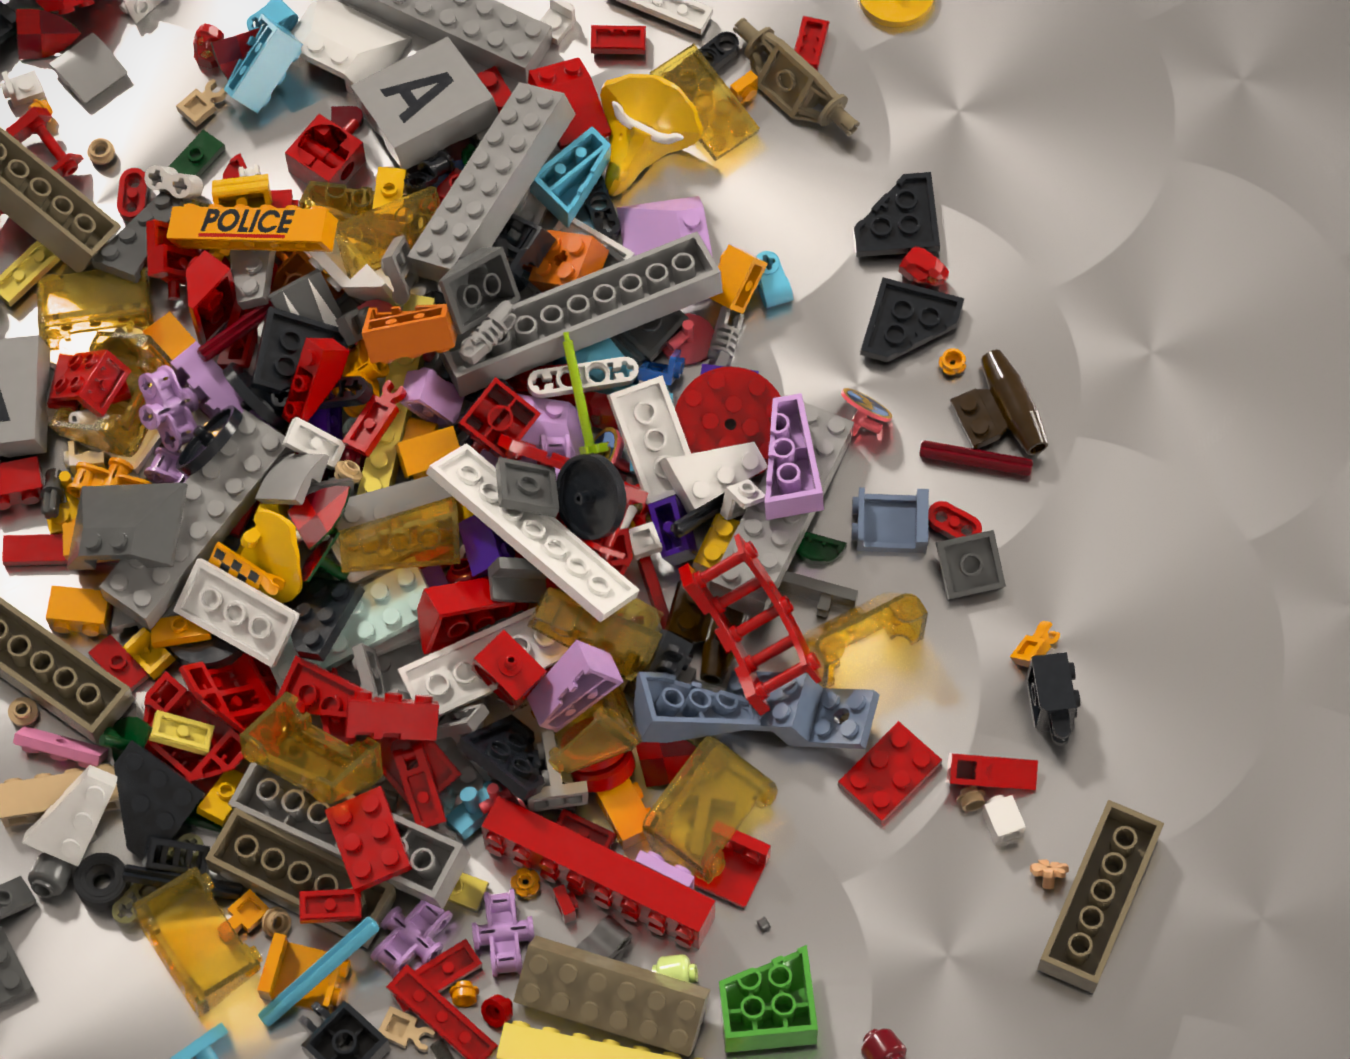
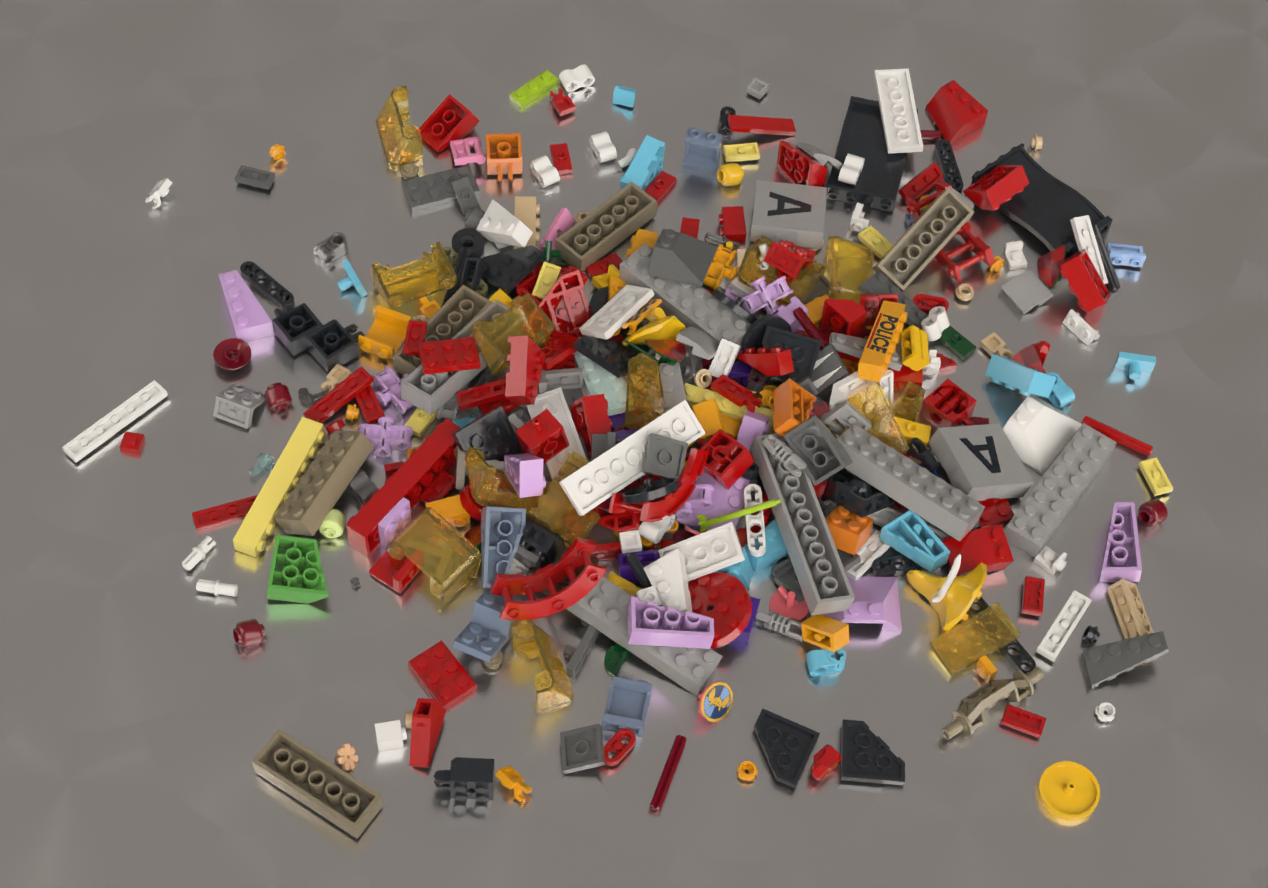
camera: 95 degrees right, 10 degrees down
medium azure axle [258,917,380,1026] -> none
blue bracket [637,349,685,386] -> none
dark brown plate [950,349,1048,455] -> none

